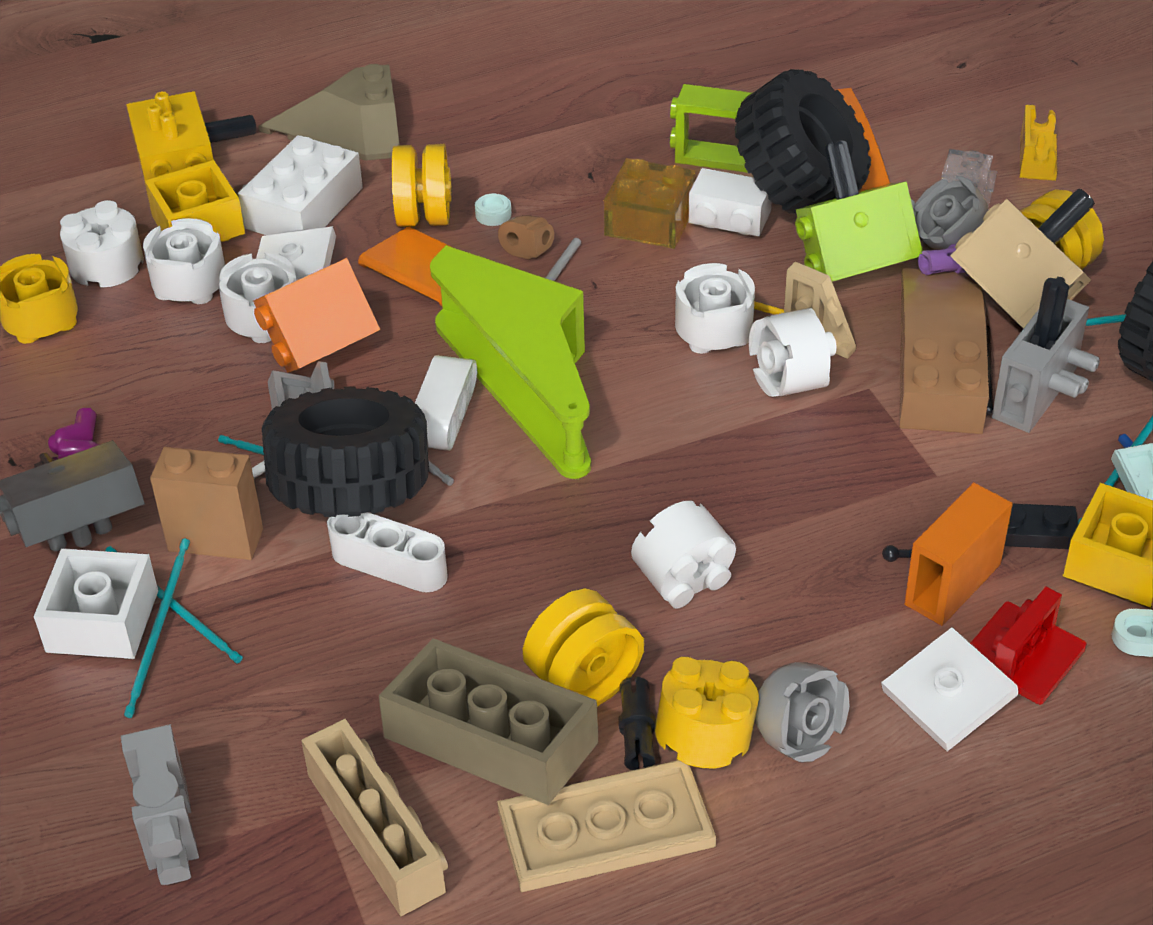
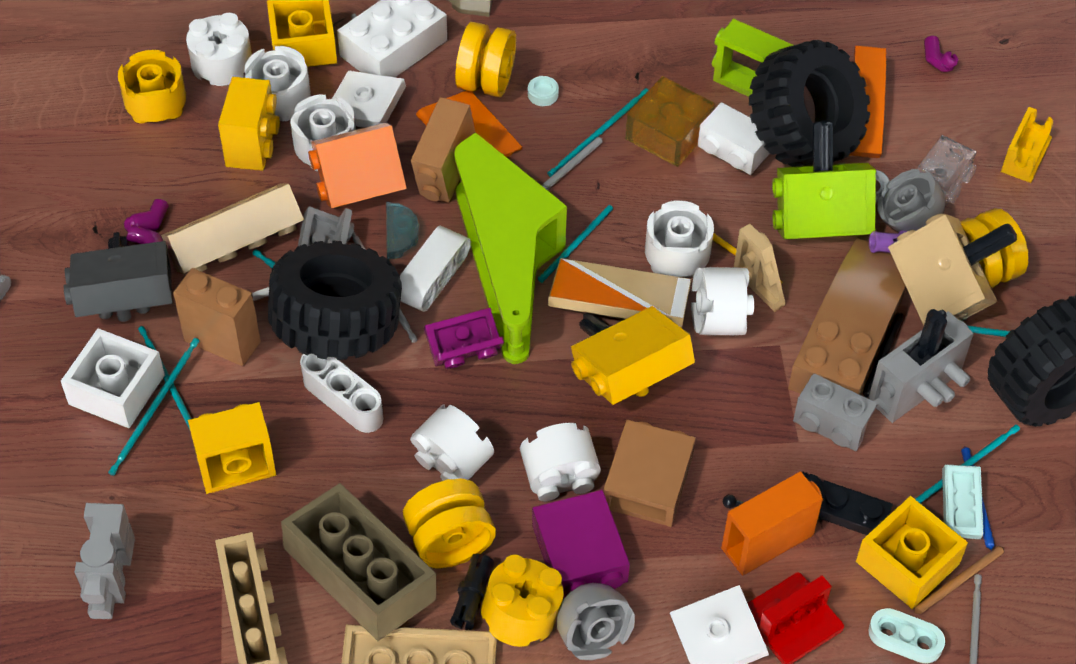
camera: 15 degrees right, 10 degrees up
medium nougat piece [498,215,554,260] -> none
none -> tan brick [161,183,304,273]
none -> yellow brick [188,402,277,494]
none -> yellow brick [218,77,280,171]
none -> clear light blue plate [386,202,420,260]
none -> white brick [410,404,494,481]
none -> medium nougat brick [411,97,475,203]
none -> magenta bracket [424,308,504,369]
none -> magenta brick [532,490,630,599]
none -> teal axle [538,205,613,283]
none -> teal piece [547,88,649,177]
none -> tile [548,258,691,328]
none -> yellow piece [571,306,695,405]
none -> medium nougat brick [603,420,696,527]
none -> light grey bracket [793,374,876,451]
none -> magenta arm [924,36,958,72]

